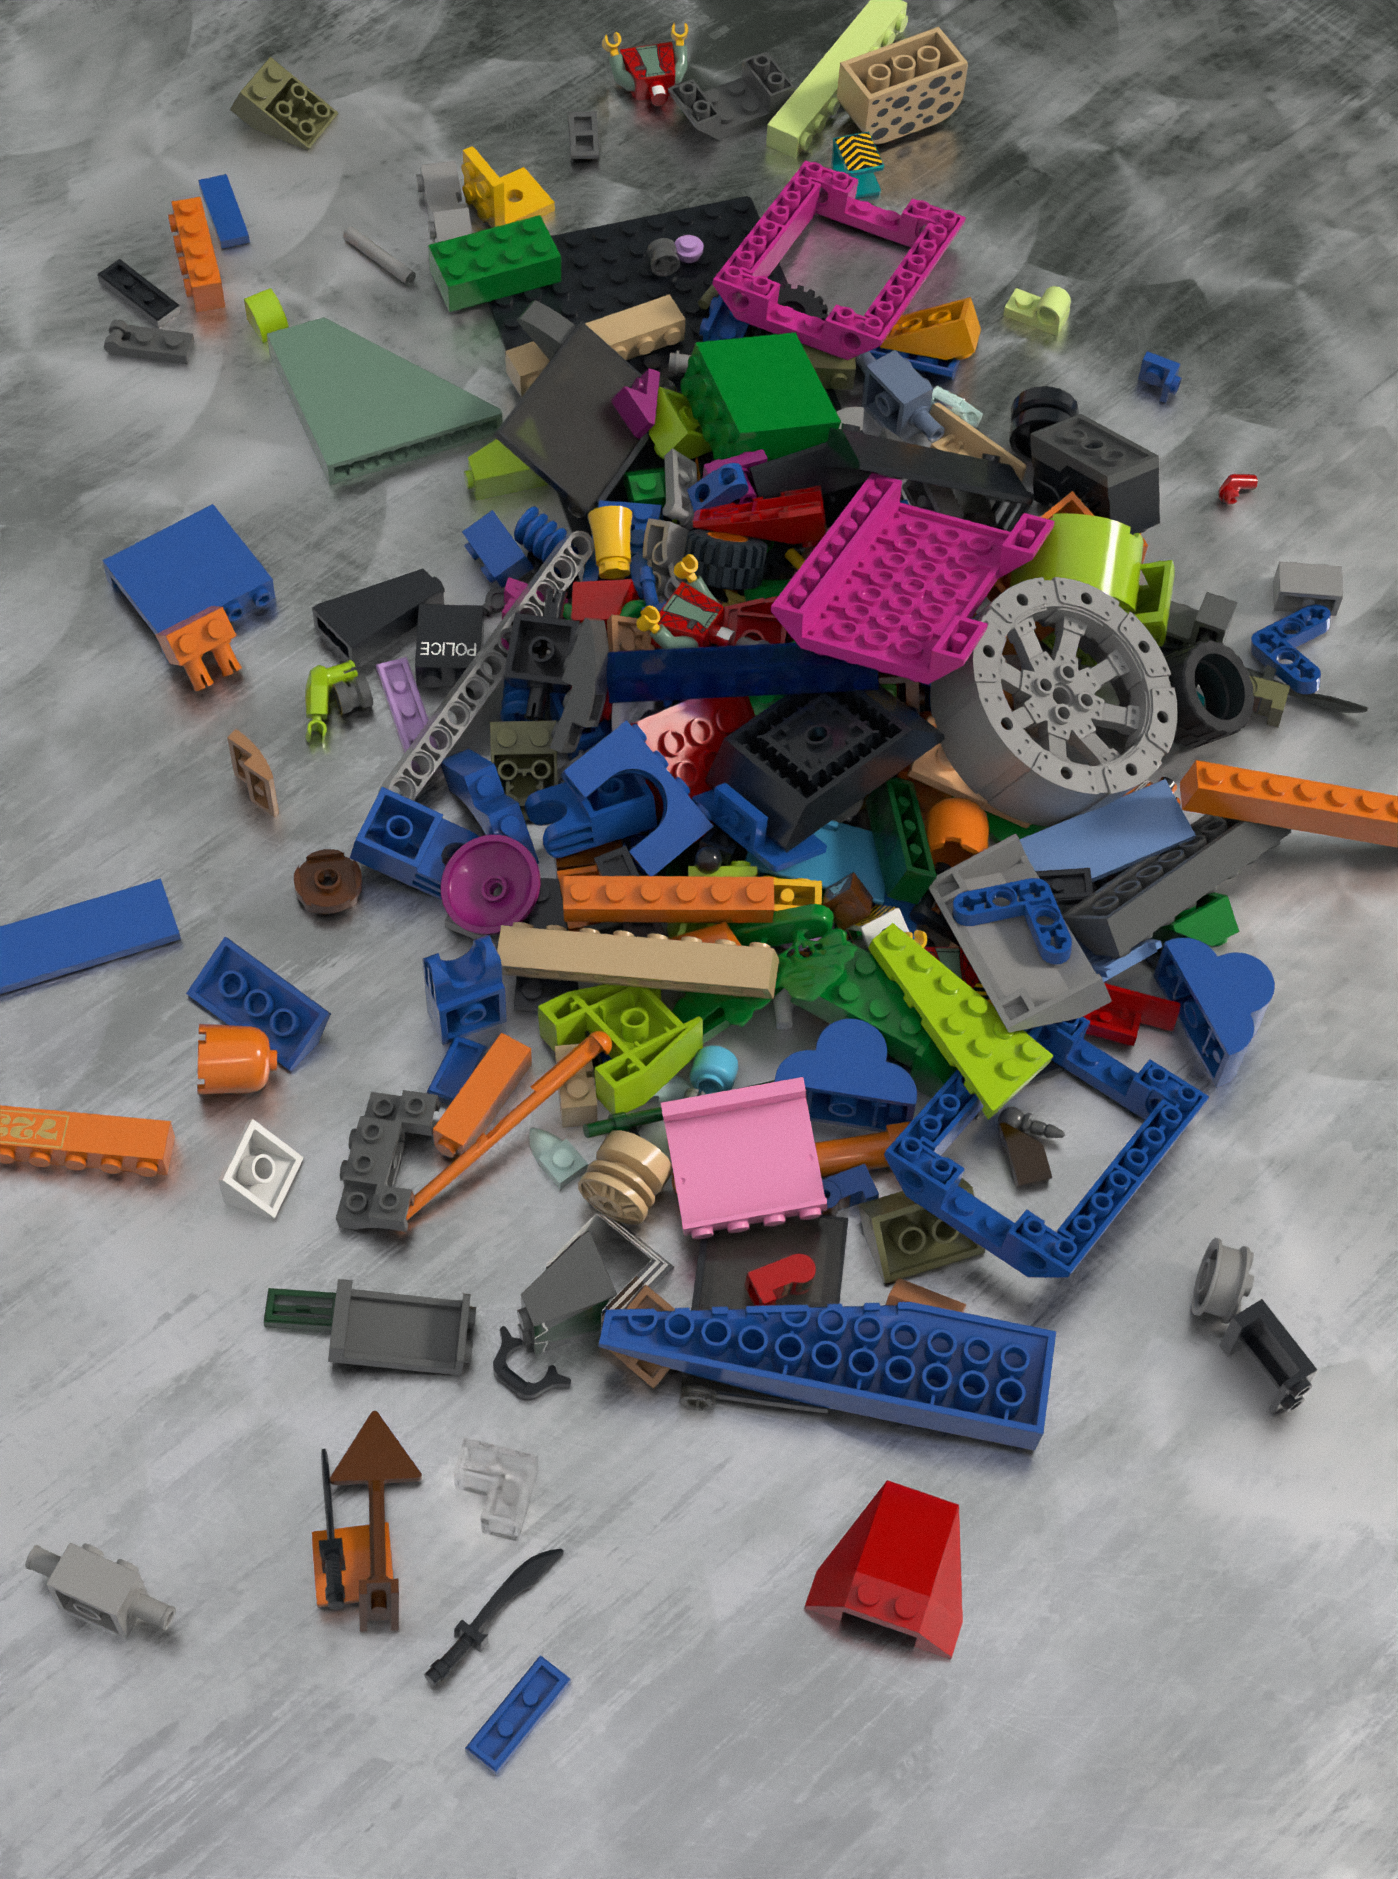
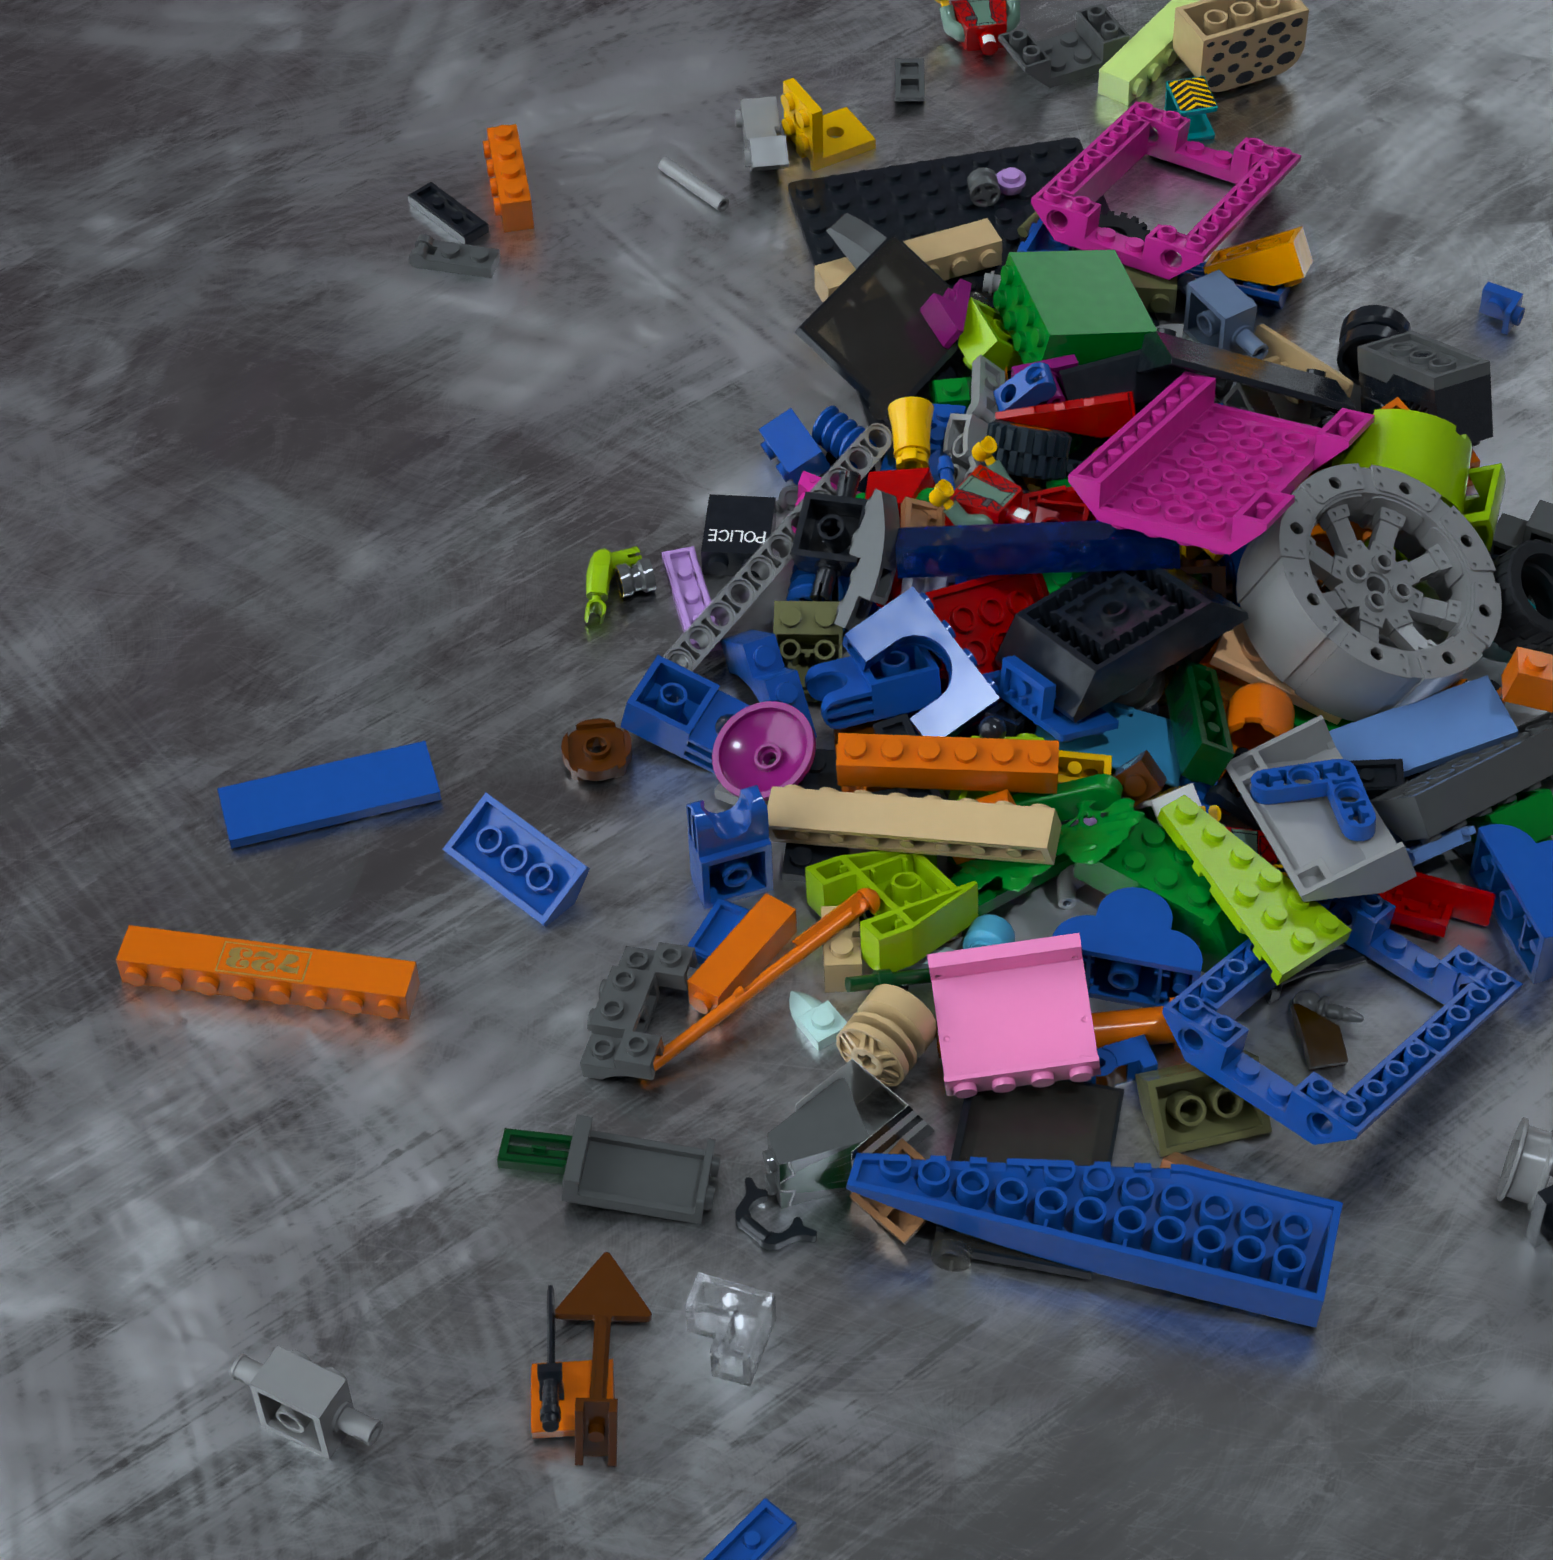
camera: 10 degrees right, 10 degrees down
blue panel [102,504,276,655] -> none
orange brick [155,606,242,691] -> none
orange cylinder [197,1024,277,1095] -> none
blue tile [198,174,250,249] -> none
white slope [218,1119,304,1219] -> none
medium nougat slope [227,729,279,818] -> none
olive slope [230,57,338,151] -> none
lime brick [244,288,289,343] -> none
sand green slope [267,317,503,486] -> none
black slope [312,568,445,666] -> none
black sword [424,1549,564,1686] -> none
green brick [428,215,561,312] -> none
lime slope [464,419,548,501] -> none
red leg [744,1254,816,1306] -> none
red wedge [804,1480,963,1660] -> none
light aqua hinge [929,386,983,429] -> none
yellowish green plate [1003,286,1071,336] -> none

